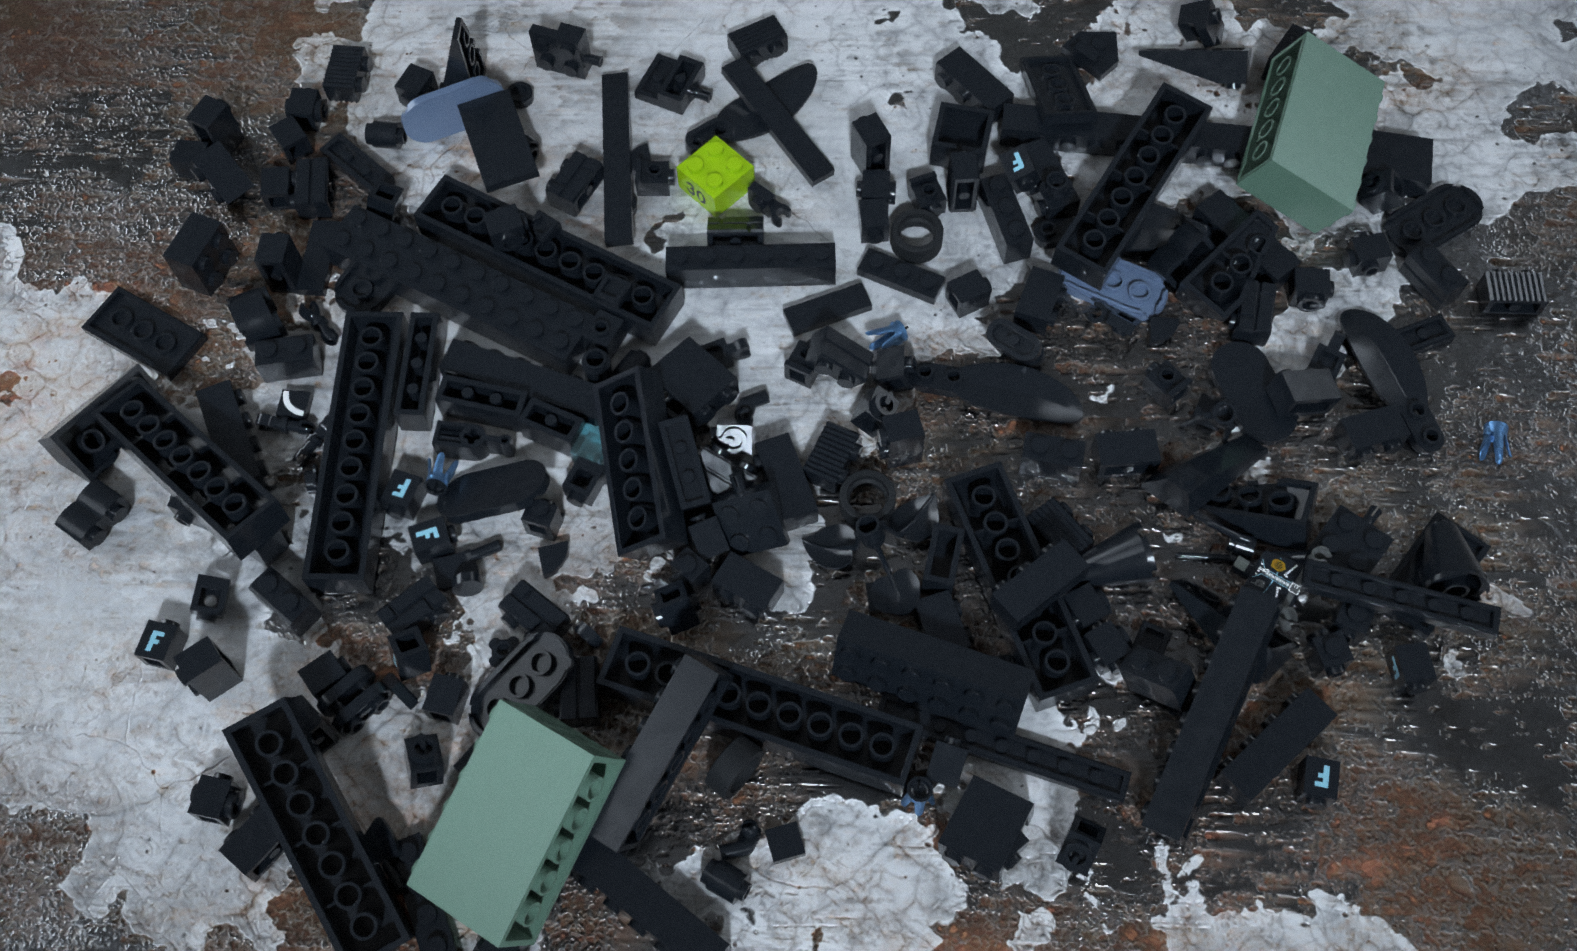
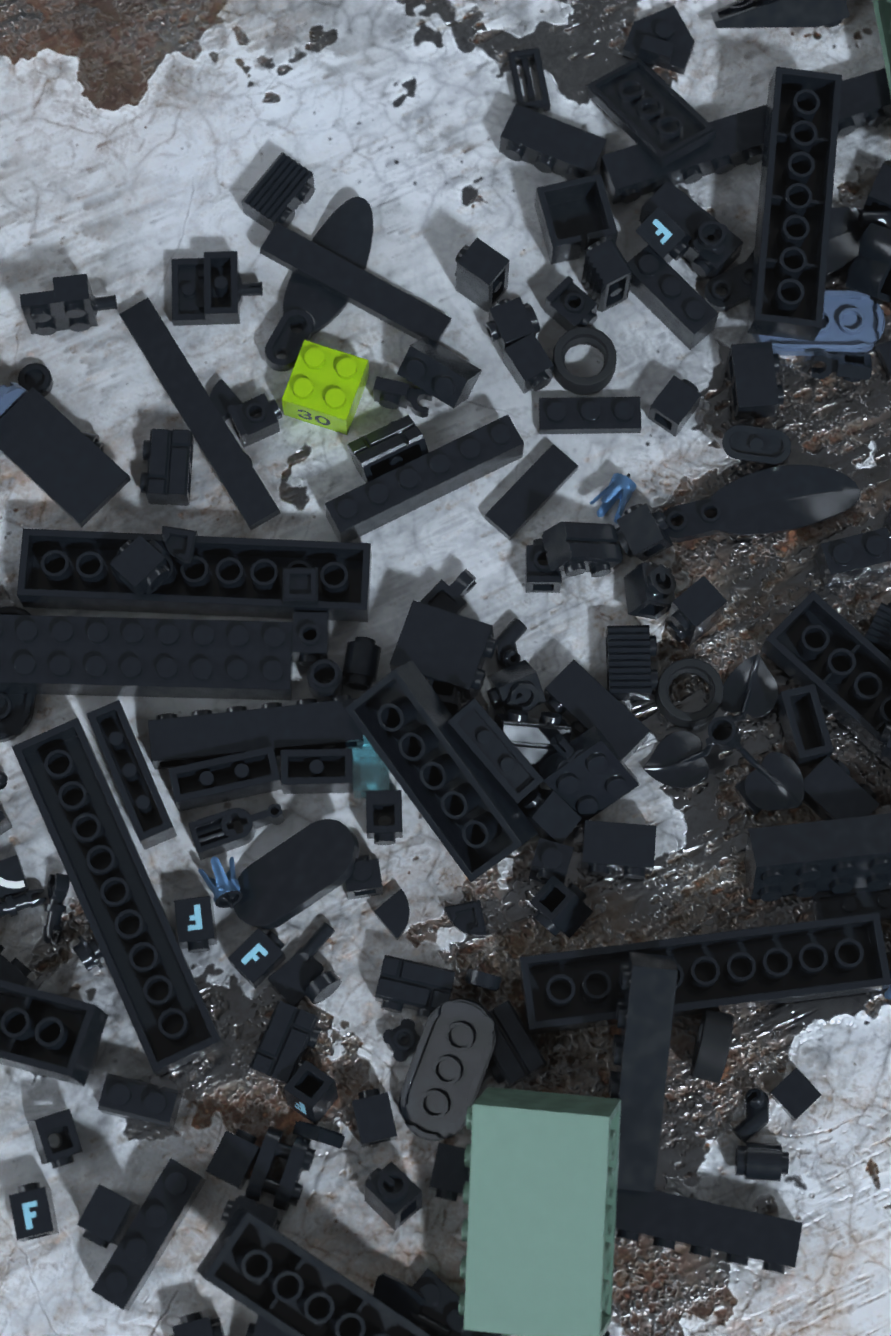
camera: 30 degrees left, 10 degrees up
none -> black brick [91,1158,206,1311]
none -> black brick [397,336,482,408]
none -> black tile [445,900,487,937]
none -> black tile [507,47,551,112]

